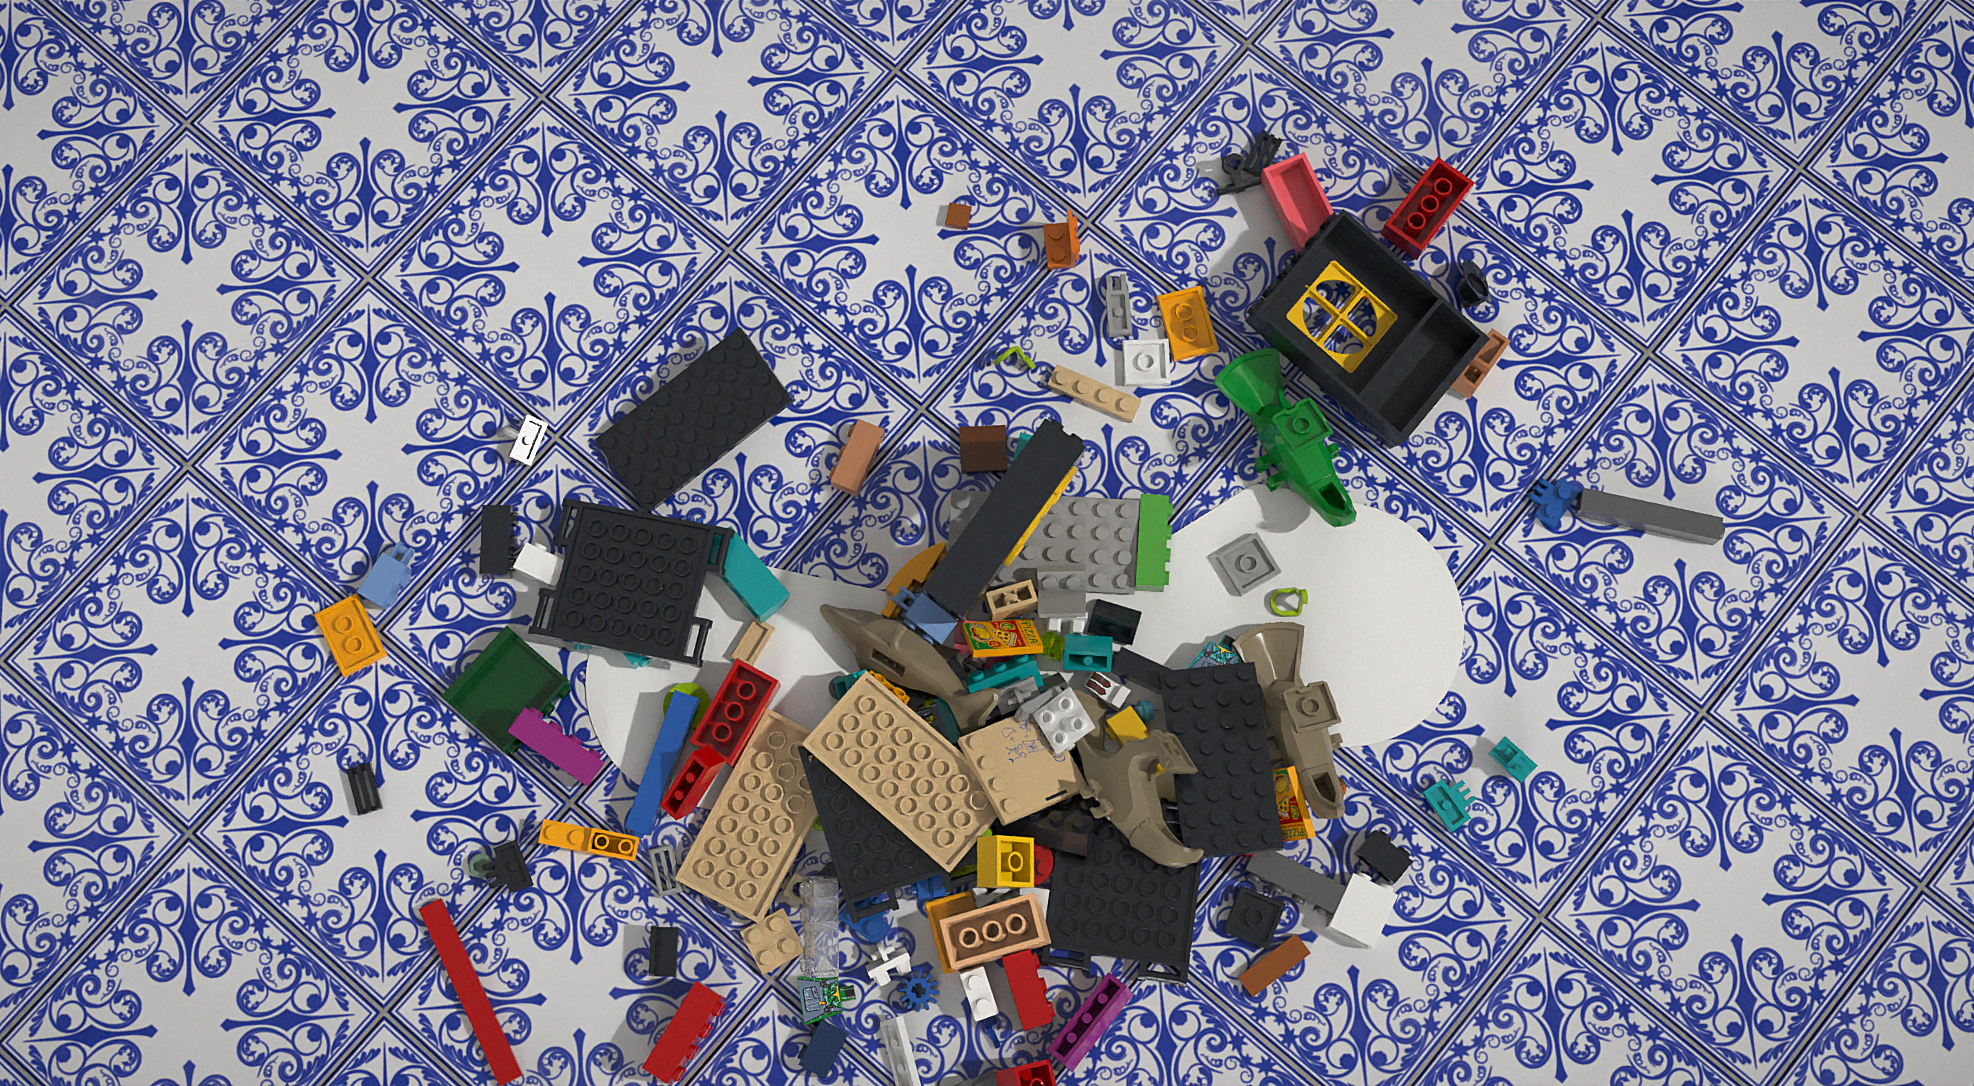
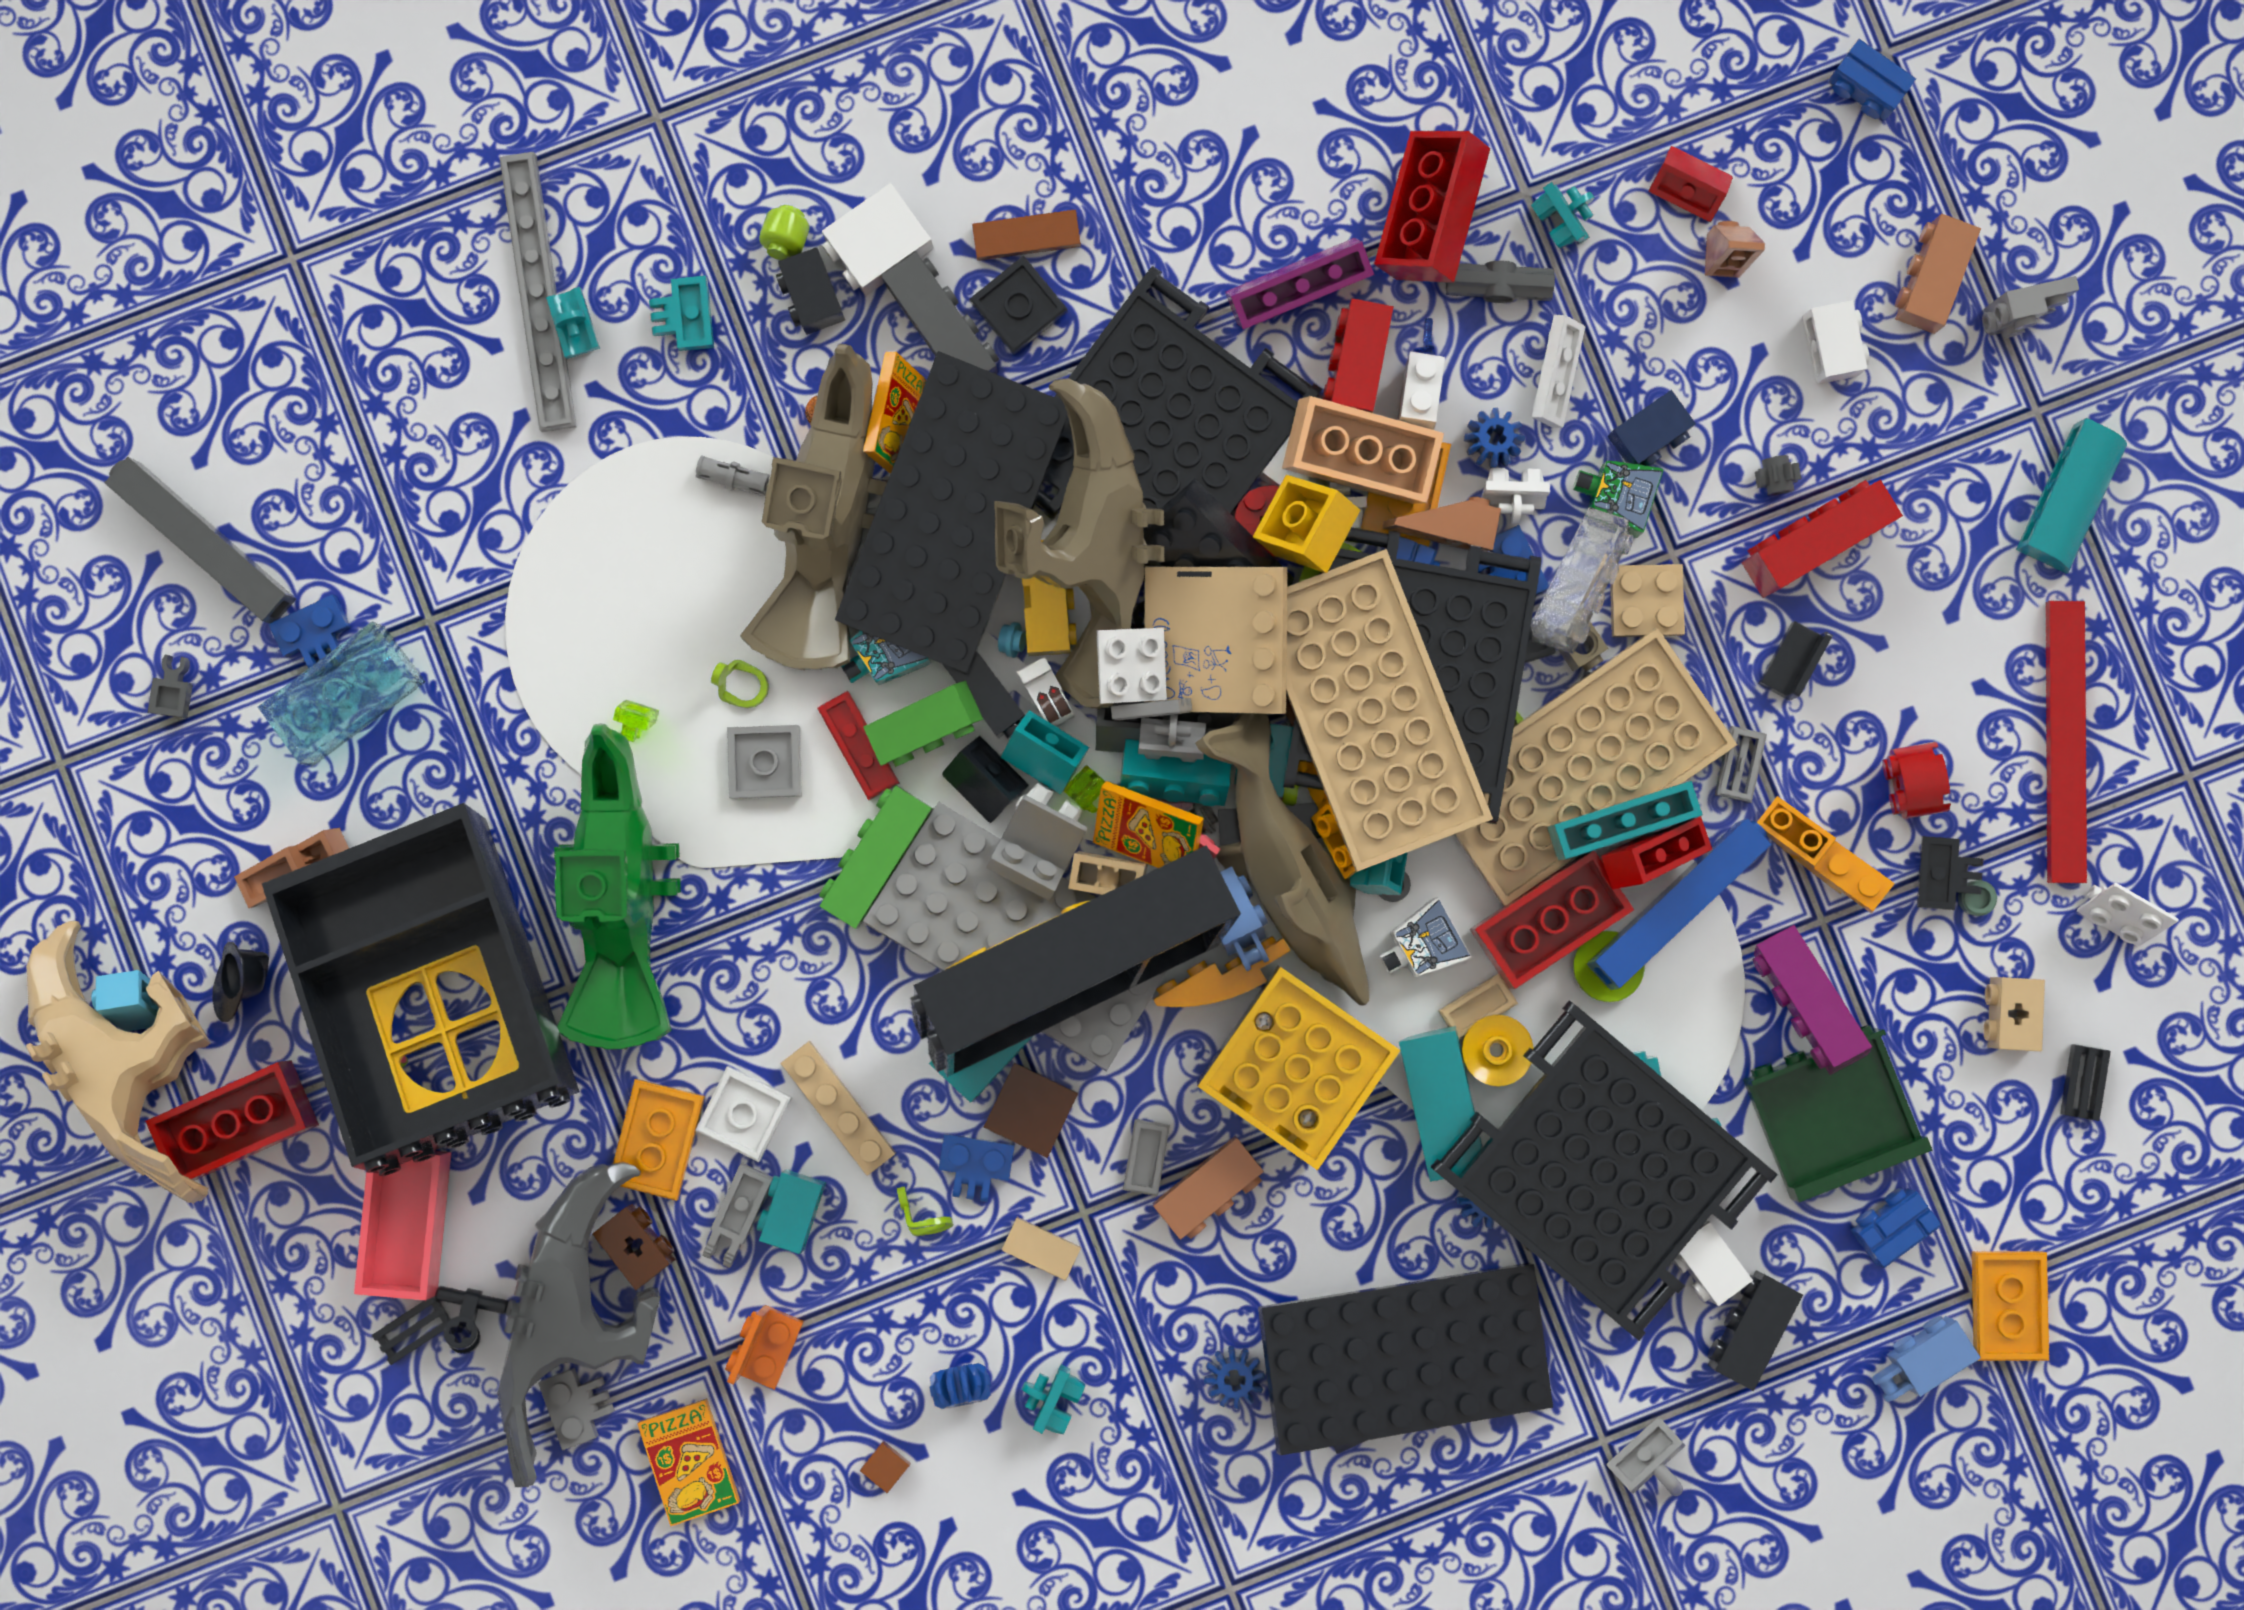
camera: 150 degrees left, 10 degrees up
none -> tan animal [26,921,211,1204]
none -> medium azure brick [91,970,159,1032]
none -> dark grey plate [147,654,193,719]
none -> clear light blue brick [258,621,426,767]
none -> dark grey animal [497,1162,660,1487]
none -> light grey tile [499,152,577,432]
none -> light grey hinge [538,1368,615,1450]
none -> reddish brown brick [592,1204,676,1291]
none -> clear neon green tile [613,700,659,742]
none -> tile [637,1398,740,1527]
none -> light grey pin [695,456,770,496]
none -> teal brick [757,1169,826,1254]
none -> lime head [759,205,810,260]
none -> red tile [817,691,900,801]
none -> bright green brick [863,680,983,767]
none -> blue gear [929,1363,991,1409]
none -> blue hinge [938,1133,1015,1202]
none -> tan tile [1002,1217,1081,1281]
none -> teal hips [1021,1364,1086,1435]
none -> light grey tile [1123,1119,1170,1196]
none -> yellow piece [1197,965,1401,1171]
none -> blue gear [1204,1346,1265,1409]
none -> torso [1379,897,1472,977]
none -> nougat slope [1383,497,1501,551]
none -> yellow dish [1462,1015,1534,1086]
none -> teal brick [1547,781,1703,861]
none -> dark grey gear [1755,455,1802,496]
none -> blue brick [1851,1188,1942,1268]
none -> red brick [1882,742,1951,819]
none -> tan brick [1983,977,2045,1051]
none -> white hinge [2077,883,2179,947]

